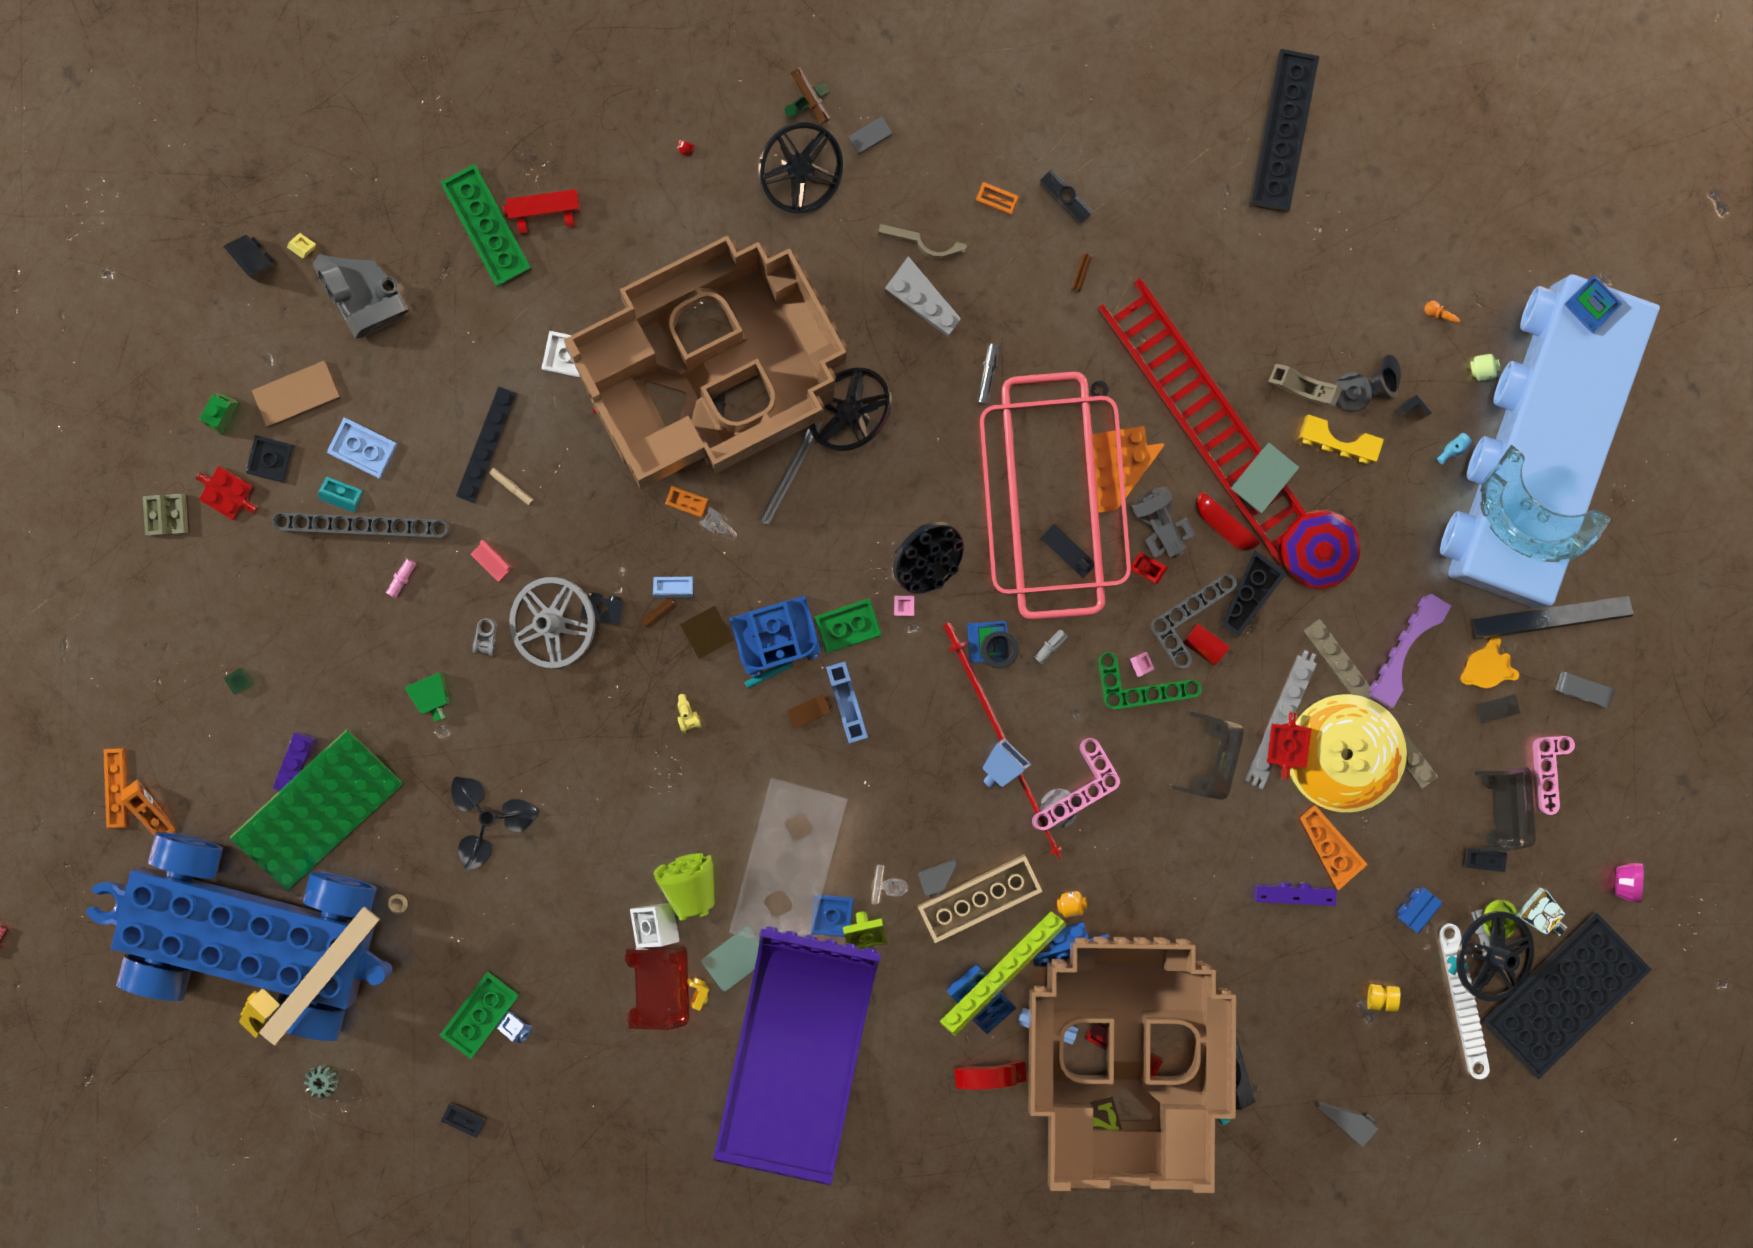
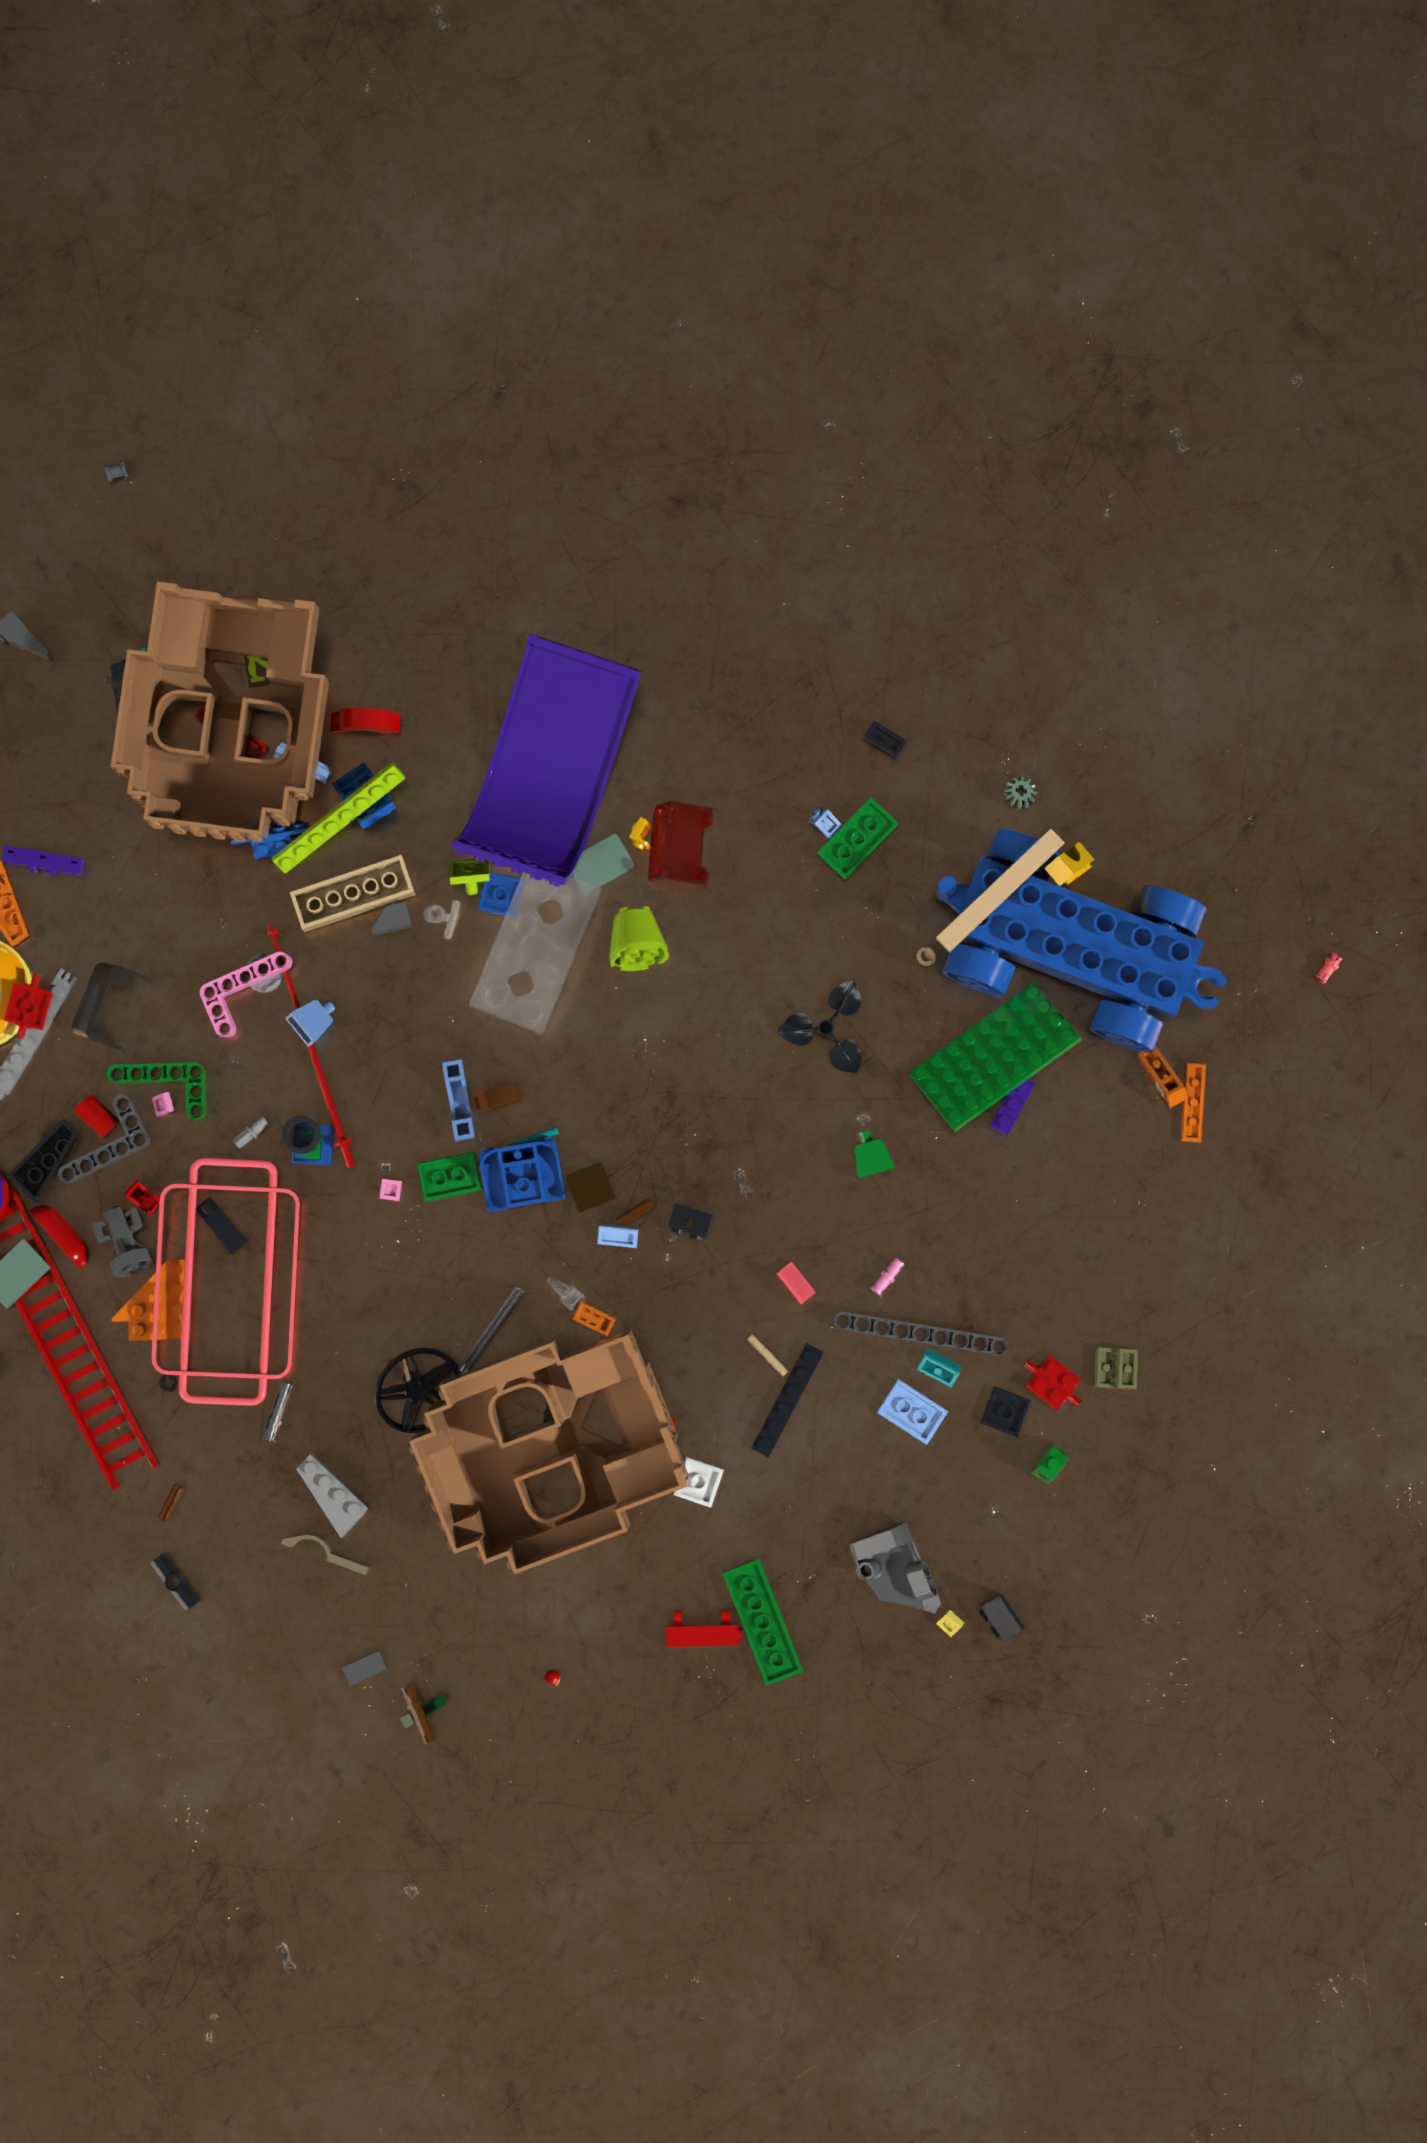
camera: 175 degrees left, 5 degrees down
clear green plate [224,667,252,695] -> none
medium nougat tile [251,361,340,427] -> none
light grey piece [472,618,497,657] -> none
light grey wheel [509,577,595,668] -> none
white slope [630,903,679,948] -> none
light yellow piece [677,694,702,734] -> none
black wheel [758,122,843,214] -> none
black bracket [893,522,964,594] -> none
orange tile [976,182,1019,216] -> none
light orange head [1057,891,1087,918] -> none

